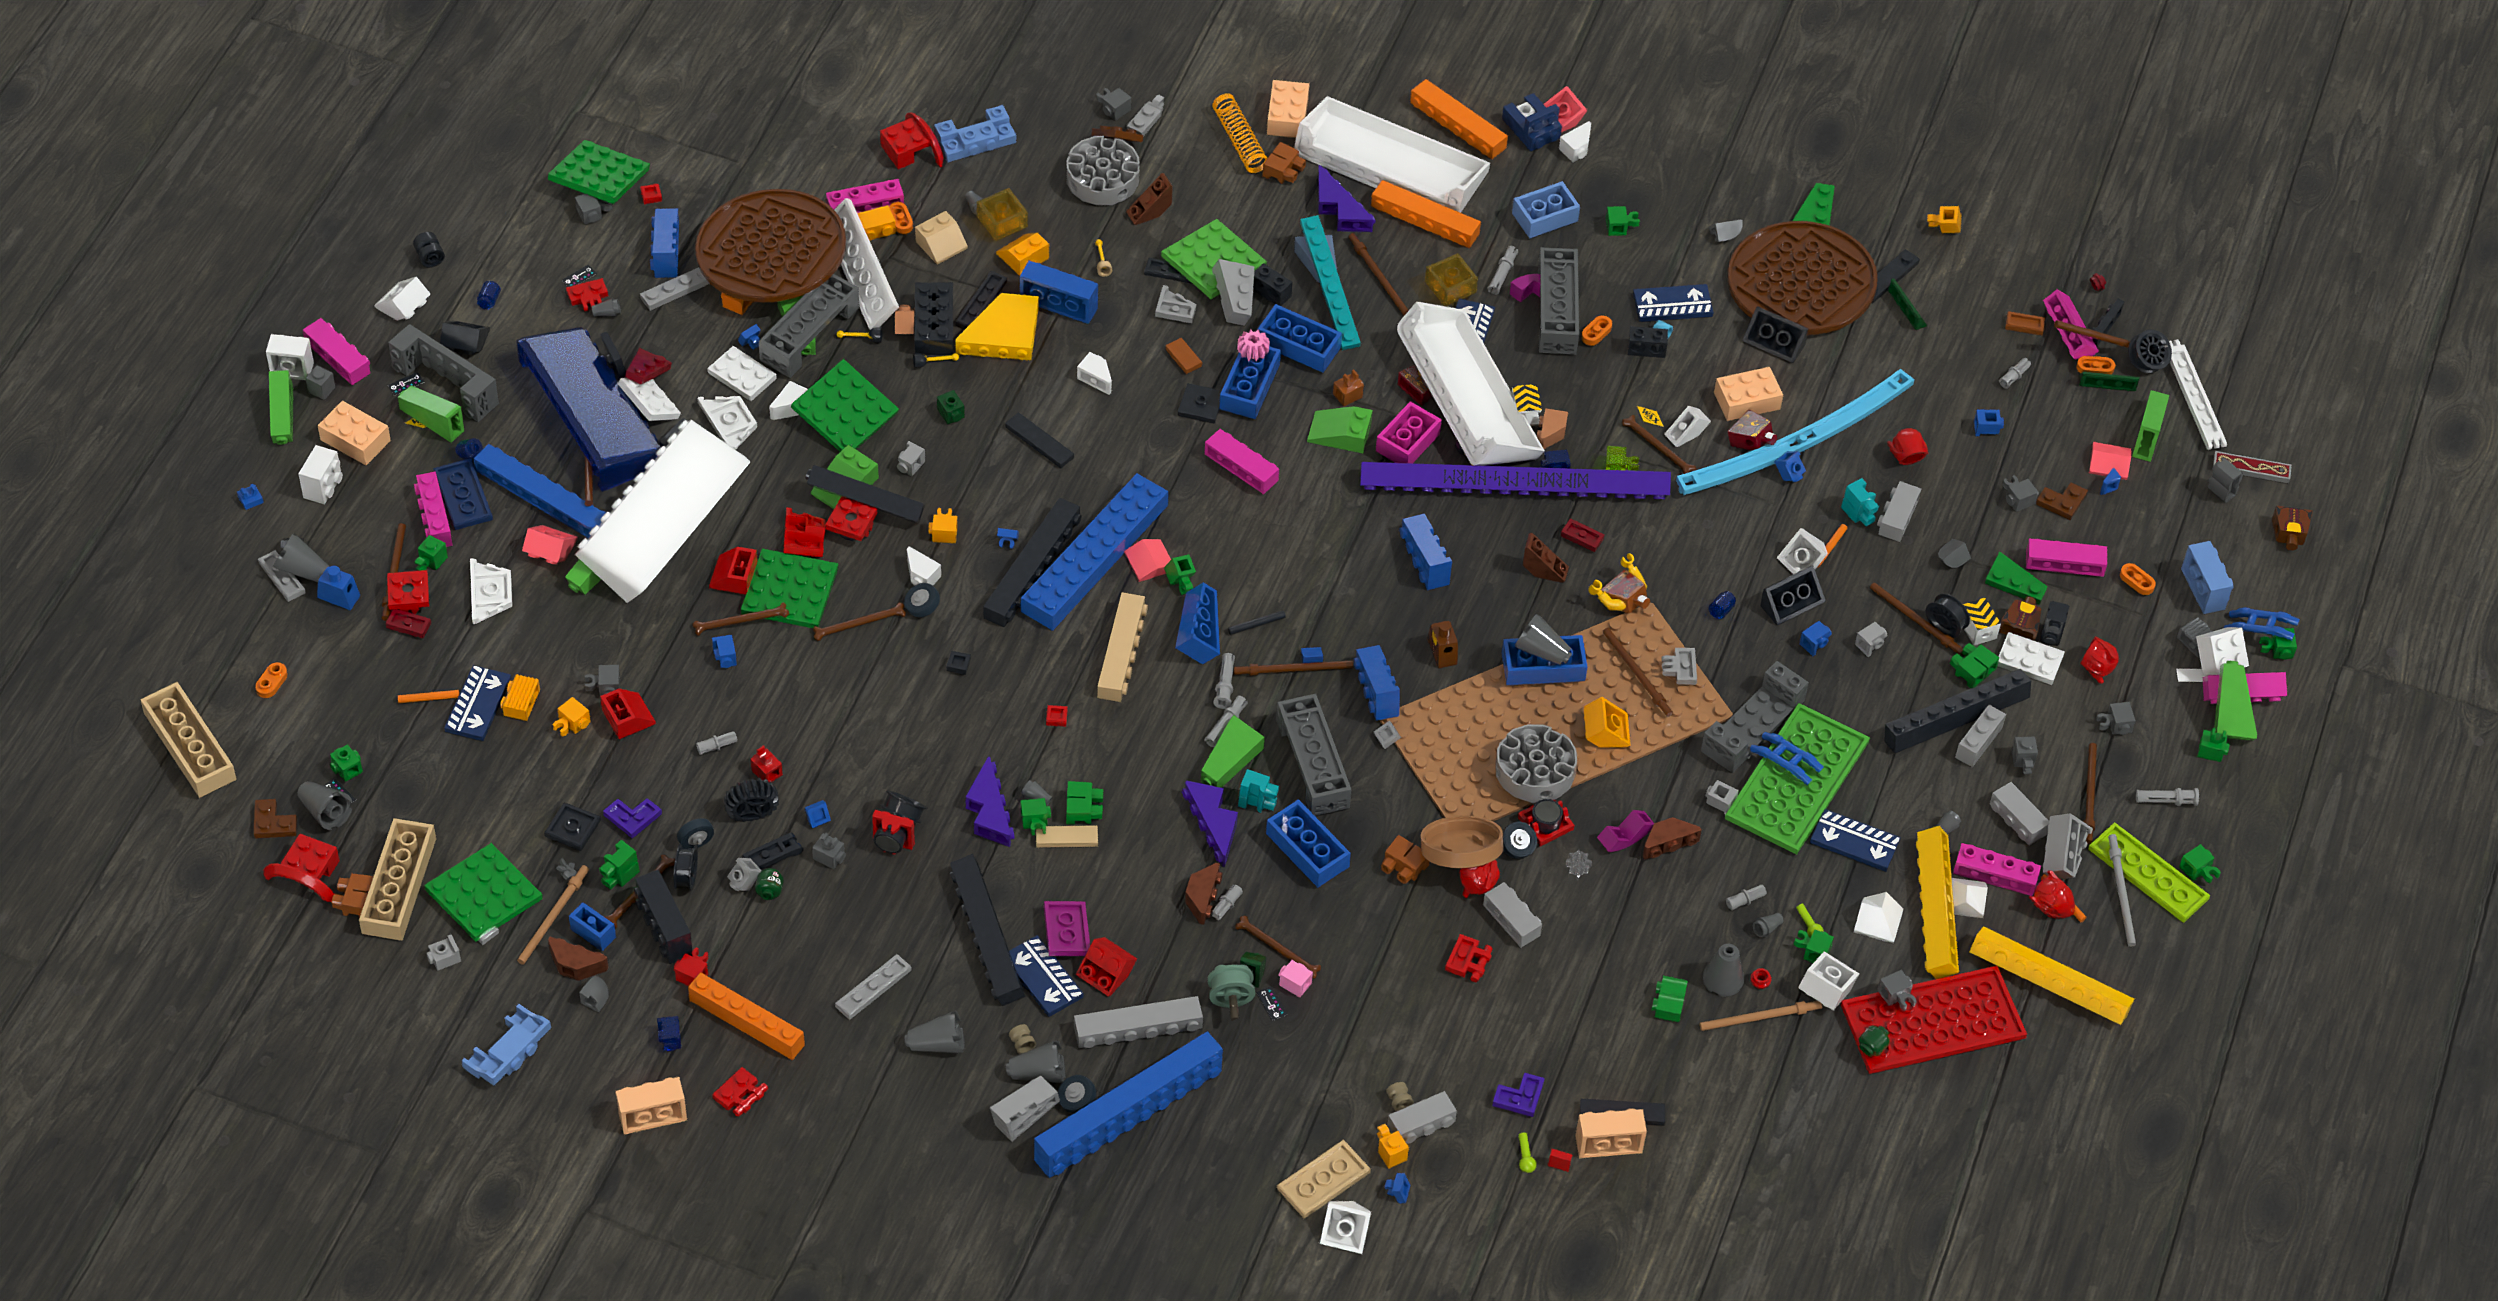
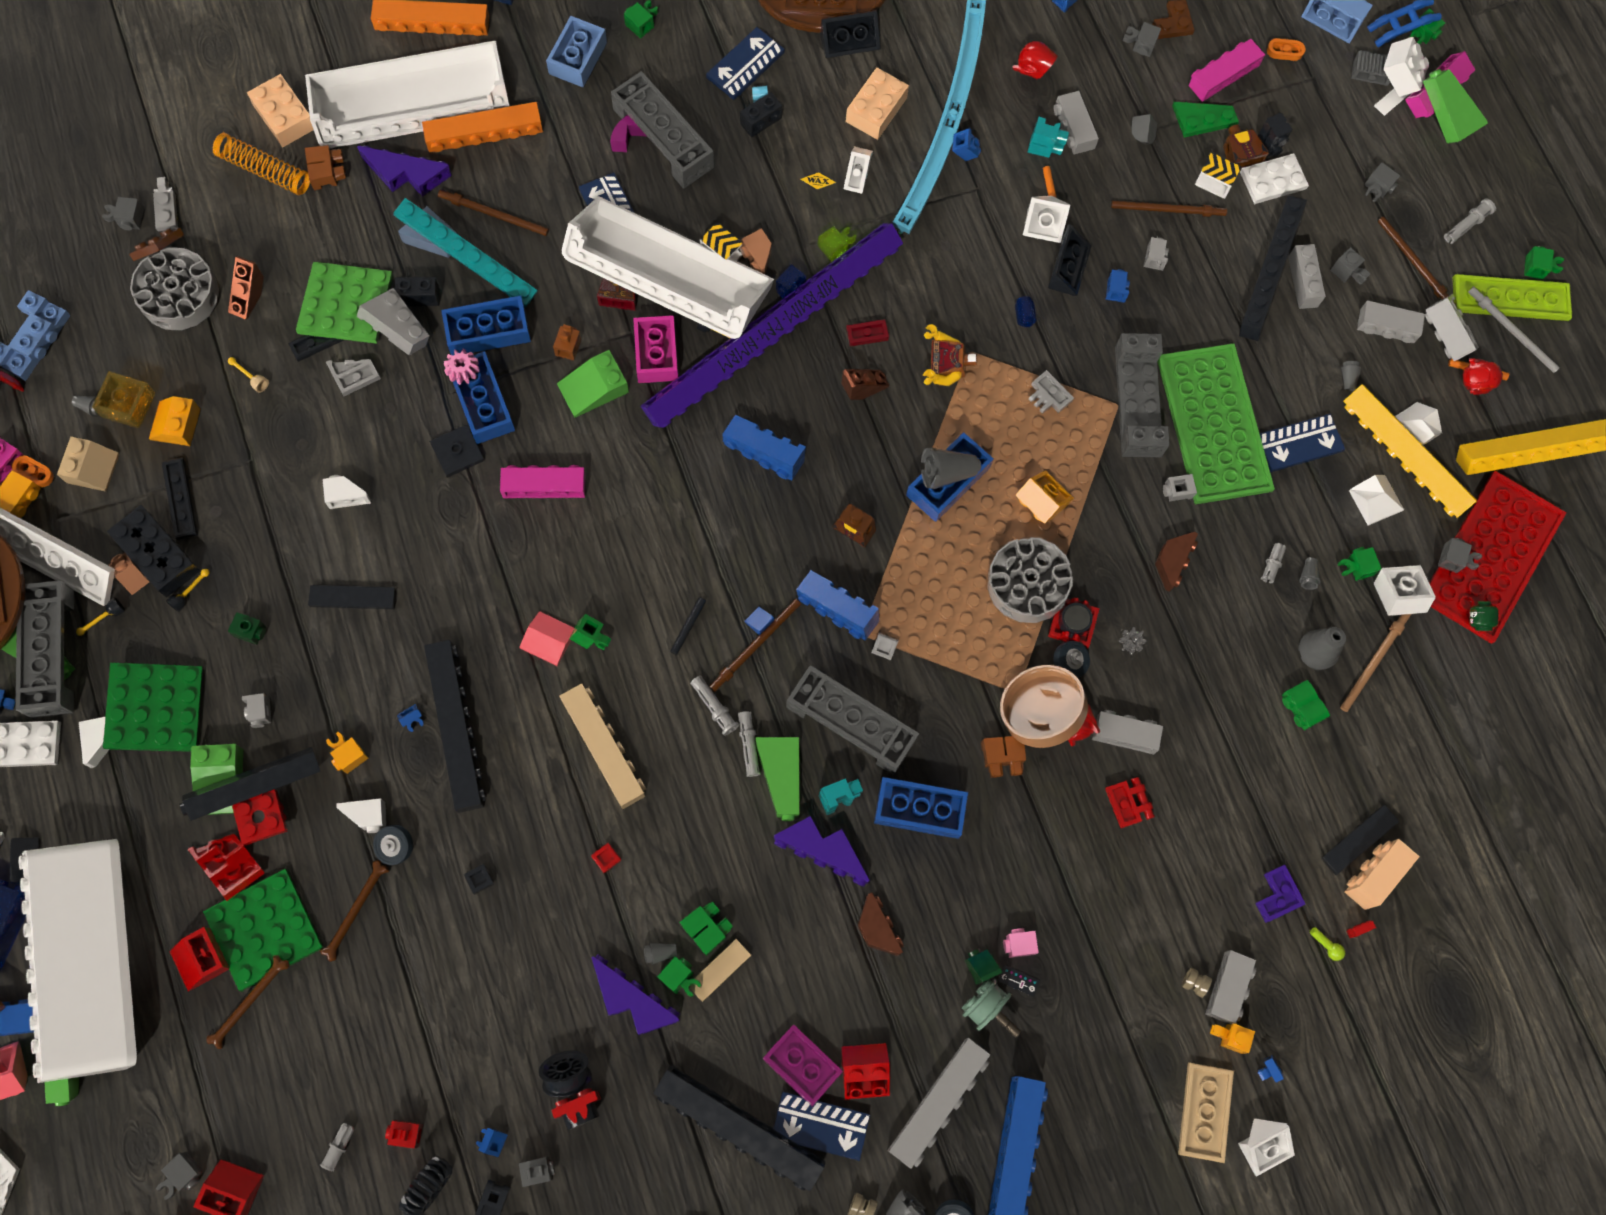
camera: 45 degrees left, 20 degrees up
white wing [697,396,757,450] -> none
blue brick [712,635,737,668] -> none
yellow slope [956,293,1039,360] -> none
blue brick [1020,260,1098,324] -> none
blue brick [1021,473,1168,631] -> none
dark orange tile [1165,338,1202,374] -> none
blue wedge [1175,582,1220,664] -> none
light grey axle [1211,885,1243,920] -> none
reddish brown piece [1236,916,1321,979] -> none
clear yellow brick [1425,253,1478,306] -> none
light grey pin [1488,246,1518,294] -> none
orange plate [1581,316,1612,346] -> none
magenta brick [1597,810,1654,852] -> none
reddish brown bar [1603,628,1673,717] -> none
reddish brown piece [1622,415,1696,474] -> none
dark red torso [1728,410,1777,450] -> none
blue piece [1750,732,1824,785] -> none
red plate [1750,968,1771,989] -> none
lime bar [1796,904,1824,938] -> none
black wheel [1925,594,1970,638] -> none
green hips [1950,643,2000,689] -> none
dark pink brick [1953,843,2041,896] -> none
red helmet [2080,636,2119,684] -> none
green brick [2197,728,2230,762] -> none

